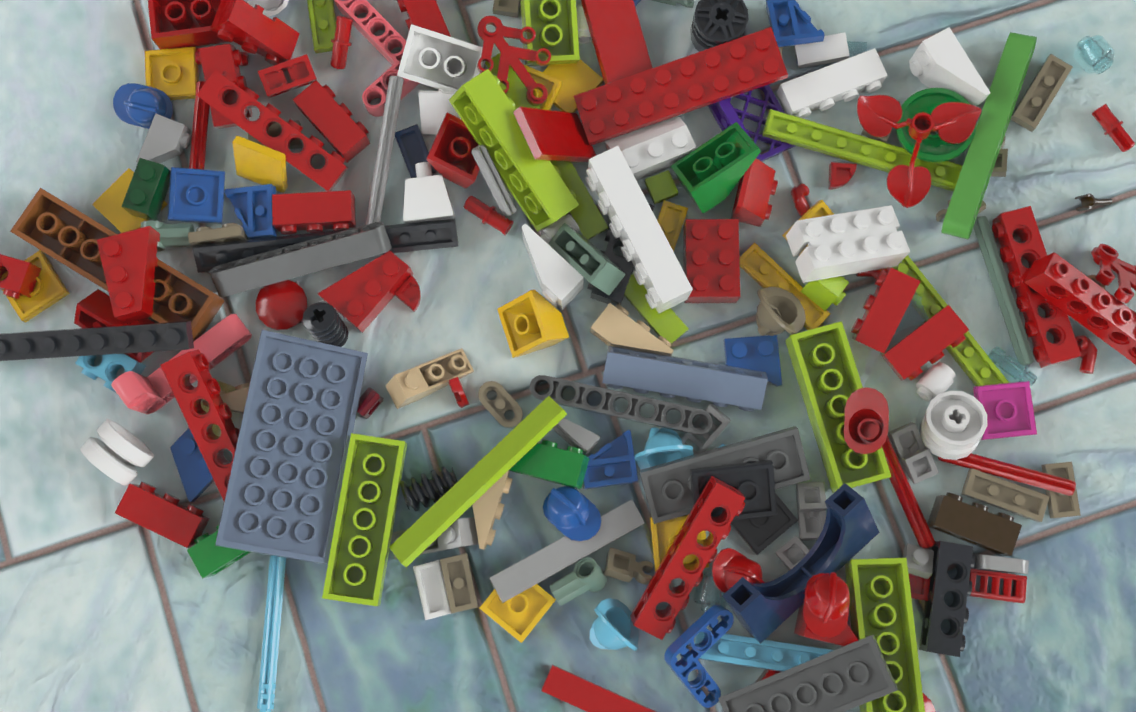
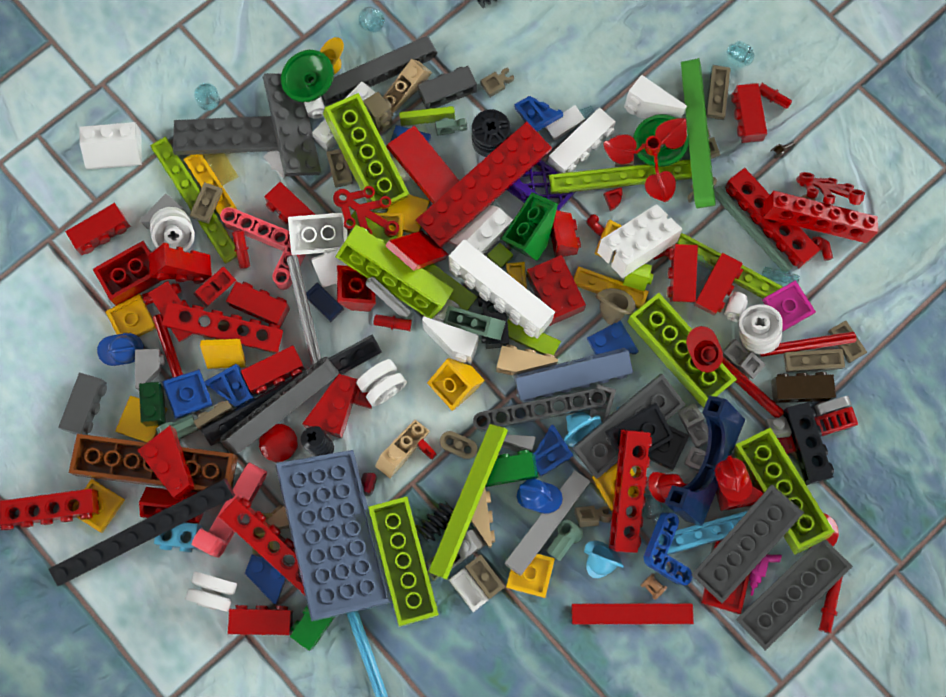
camera: 25 degrees left, 5 degrees down
white torso [403,162,455,224] -> none
none -> dark grey brick [58,372,107,435]
none -> white wheel [356,359,407,406]
none -> medium nougat bush [640,573,667,600]
none -> red brick [731,83,767,143]

